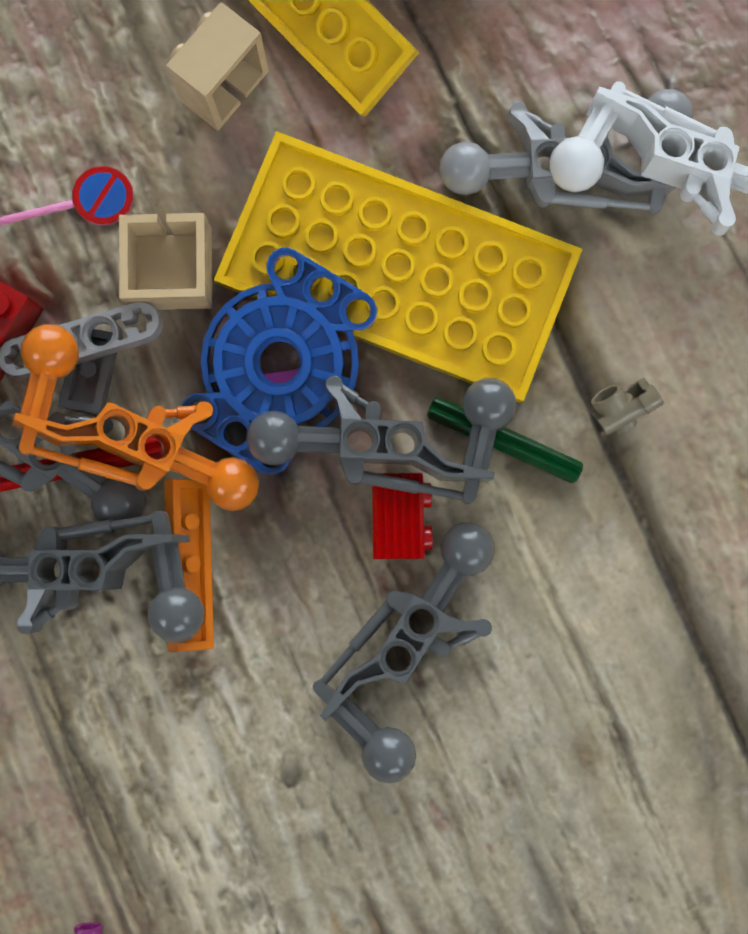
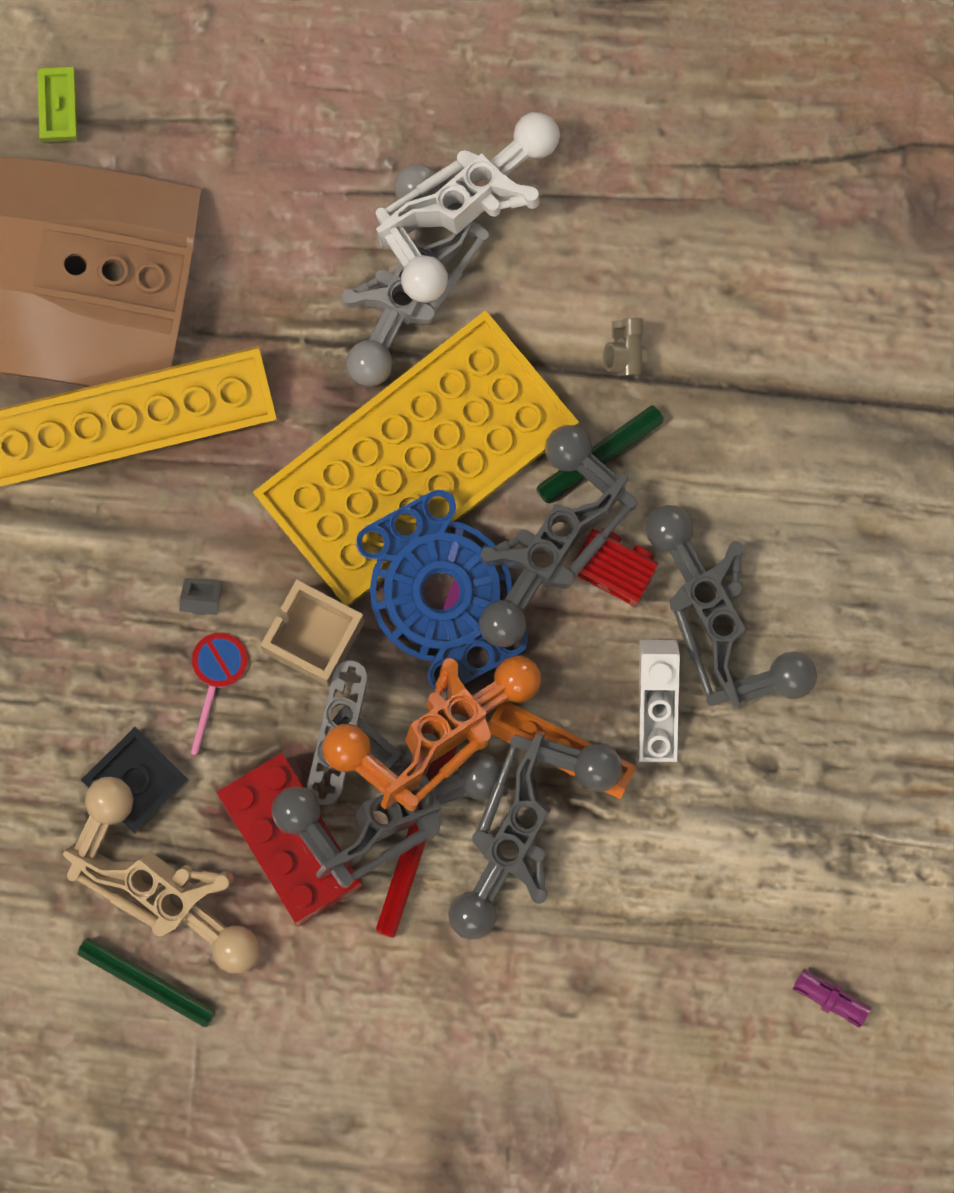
camera: 60 degrees left, 5 degrees down
tan piece [166,2,269,131] -> none
none -> dark grey plate [179,578,222,615]
none -> white slope [639,640,680,762]

